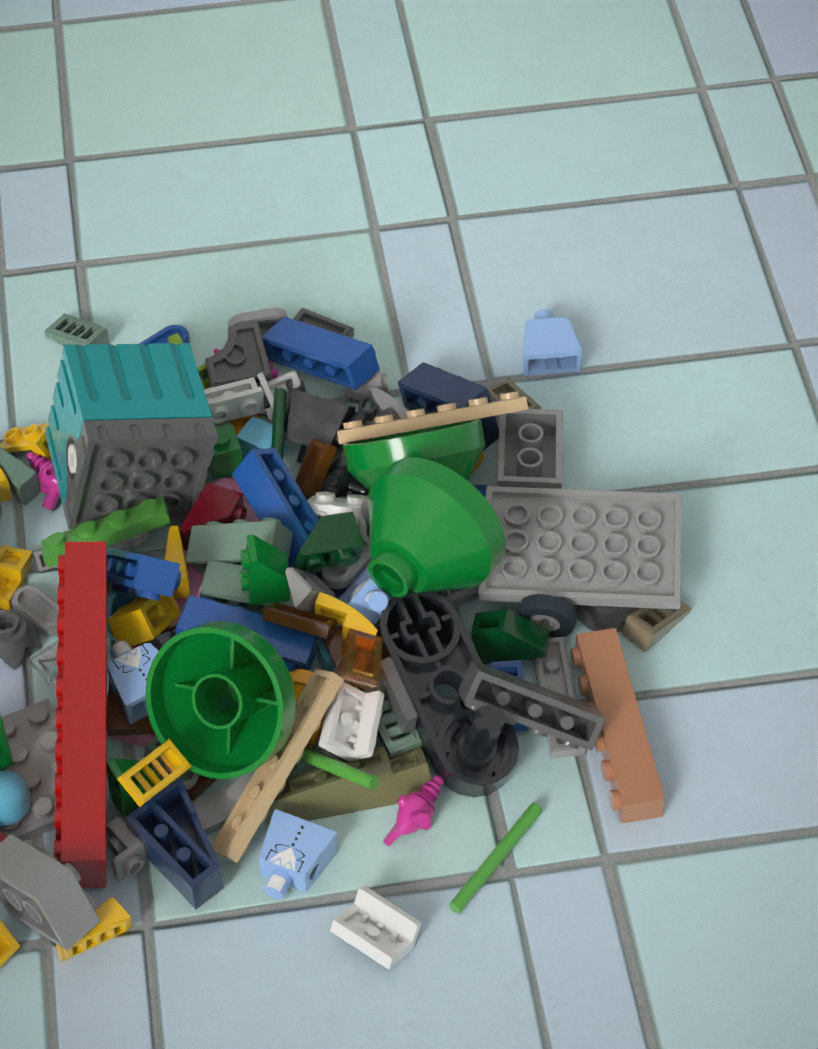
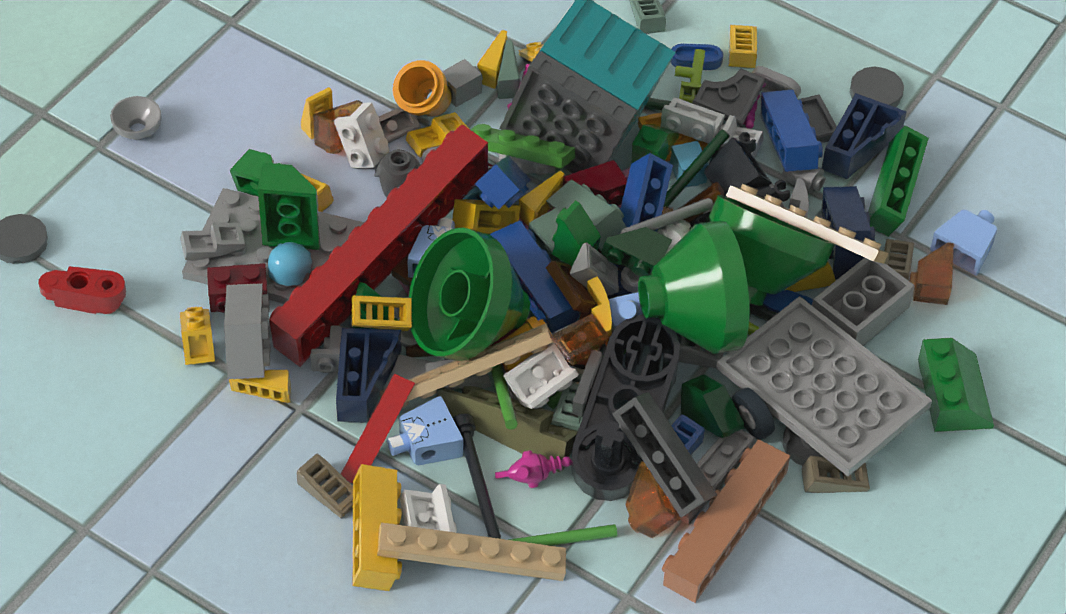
camera: 40 degrees right, 0 degrees up
none -> dark tan slope [297,453,353,518]
none -> red sticker [341,374,415,484]
none -> yellow brick [352,464,402,591]
none -> tan plate [377,522,566,581]
none -> black piece [453,414,501,539]
none -> light grey bar [621,198,713,234]
none -> clear orange slope [625,461,681,538]
none -> yellow slope [729,25,757,68]
none -> dark blue wedge [821,93,907,179]
none -> dark grey tile [849,67,904,107]
none -> green brick [868,125,929,237]
none -> clear orange slope [909,242,954,305]
none -> green slope [918,338,994,432]

